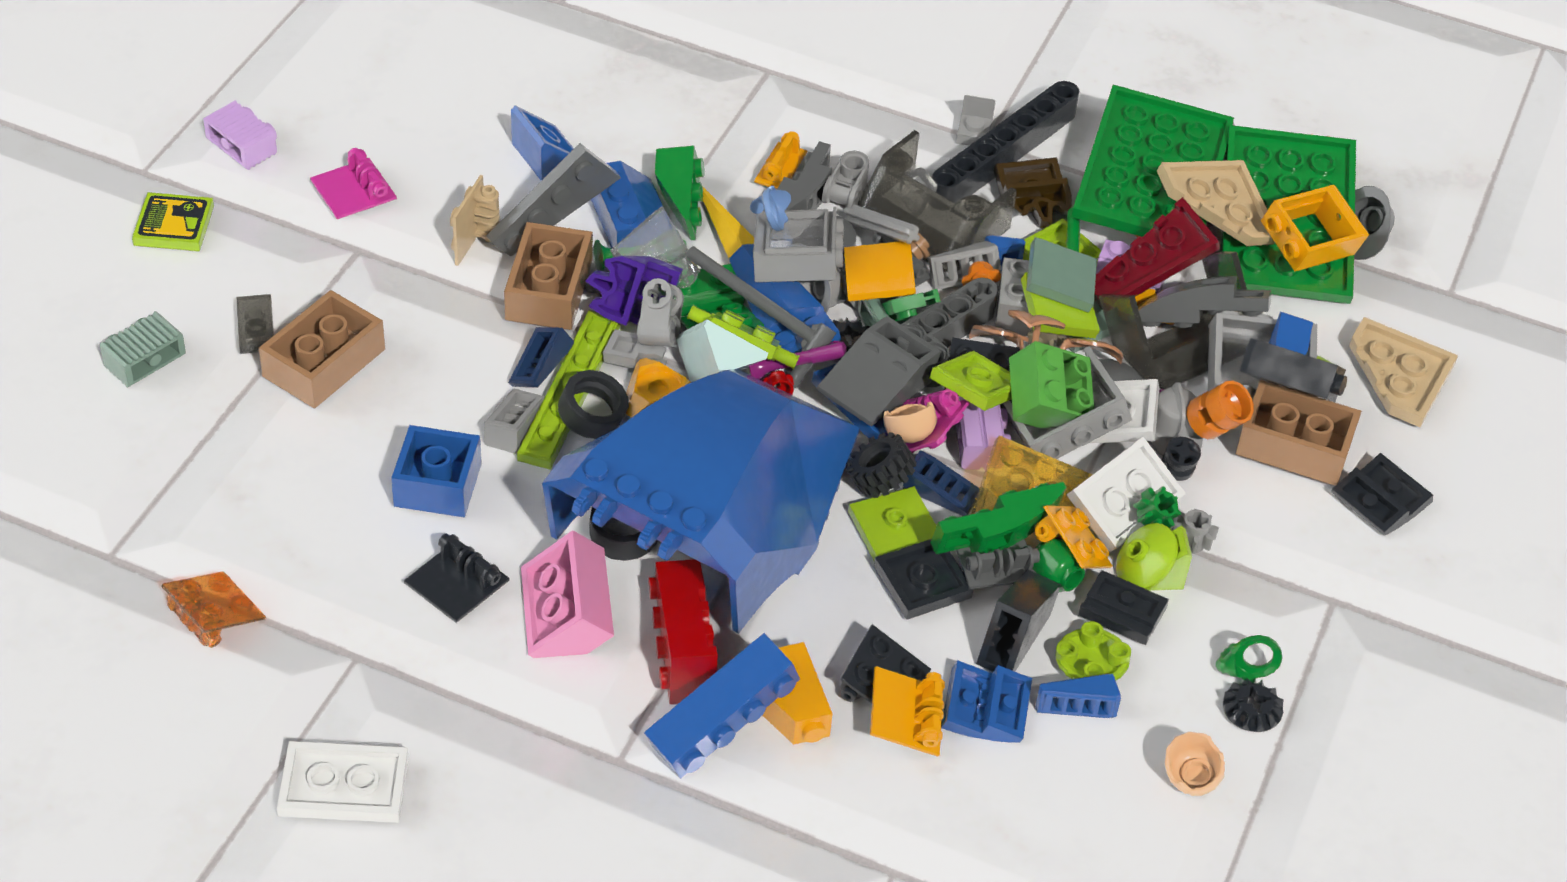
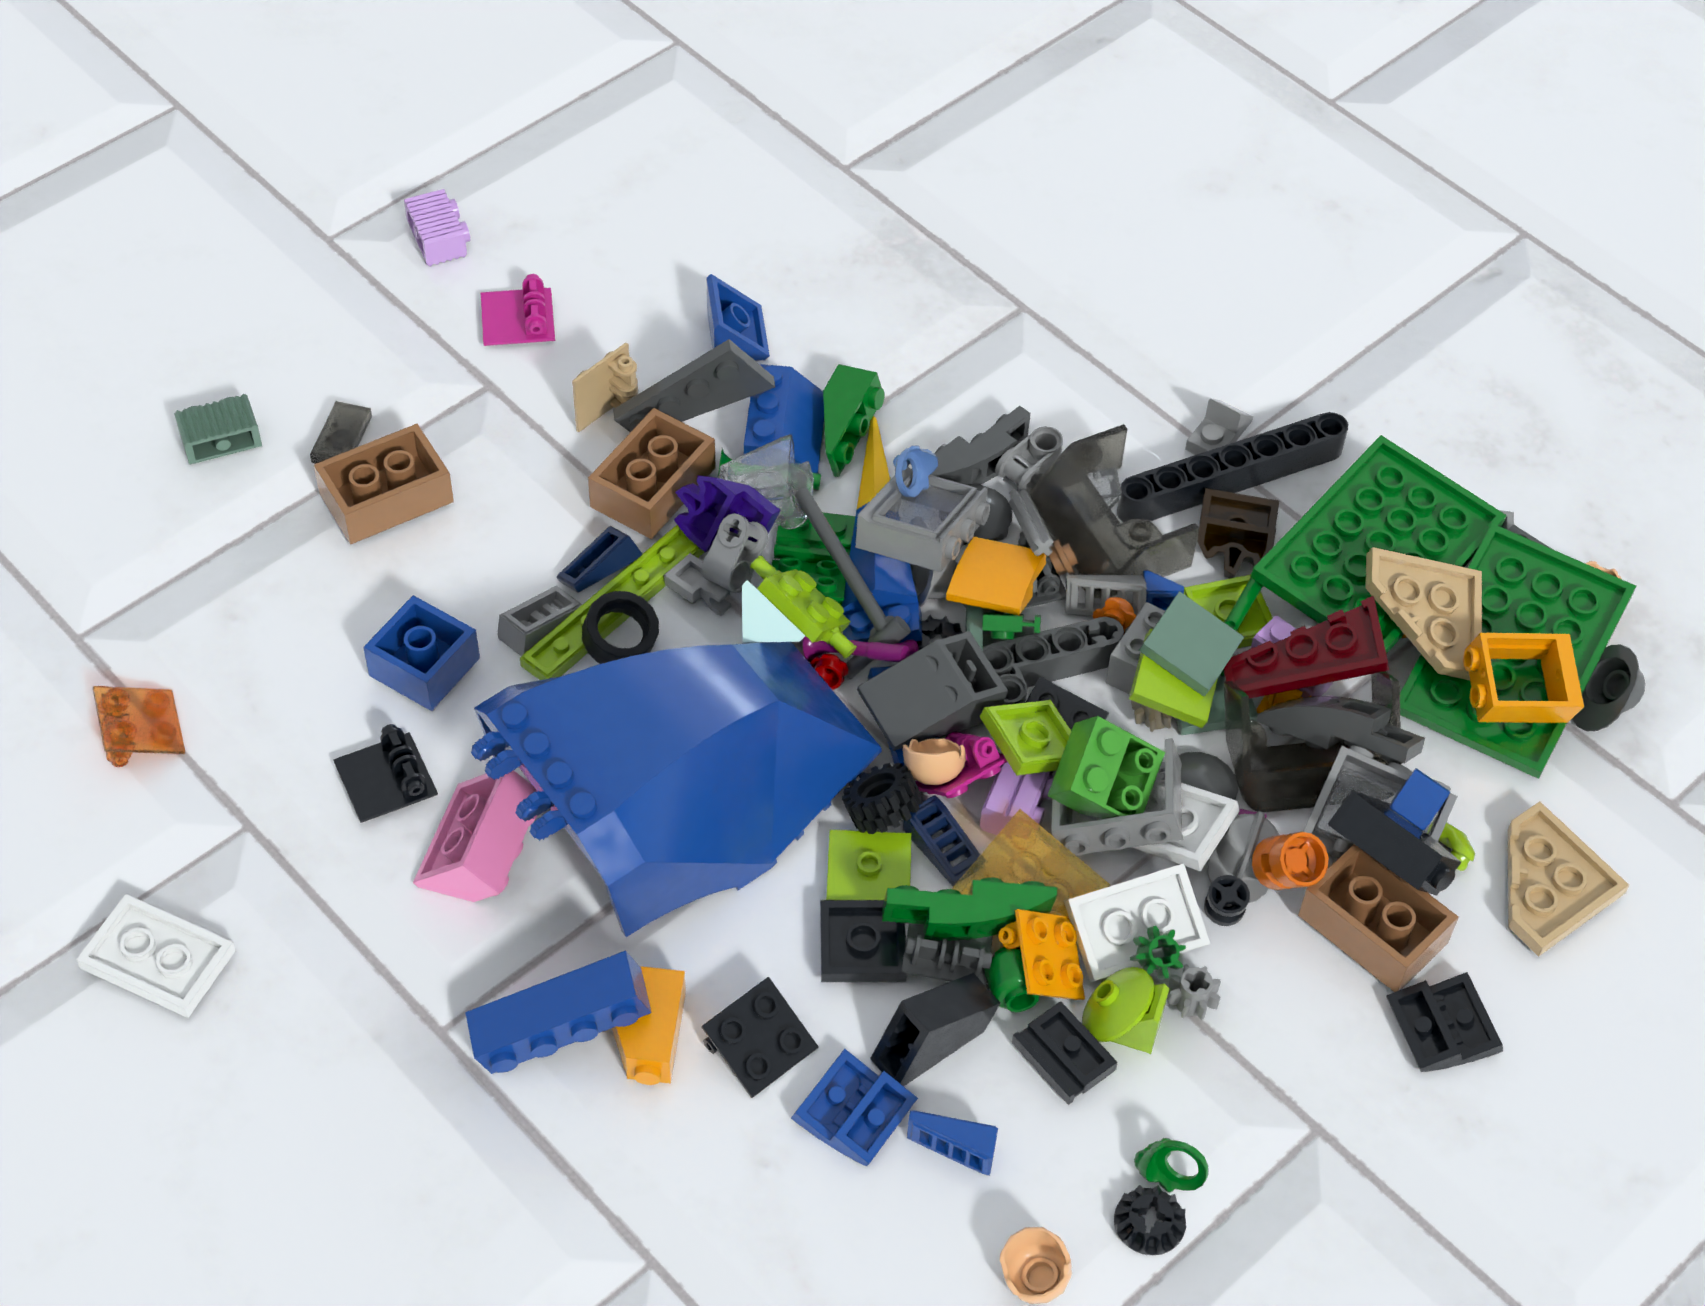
camera: 25 degrees right, 5 degrees up
tile [132,192,214,251] -> none
light orange hat [626,358,691,418] -> none
red wedge [648,559,718,705] -> none
light orange hinge [754,131,807,188] -> none
light orange hinge [870,666,945,757] -> none
nougat plant [969,310,1123,364] -> none
lime dish [1055,621,1131,680] -> none

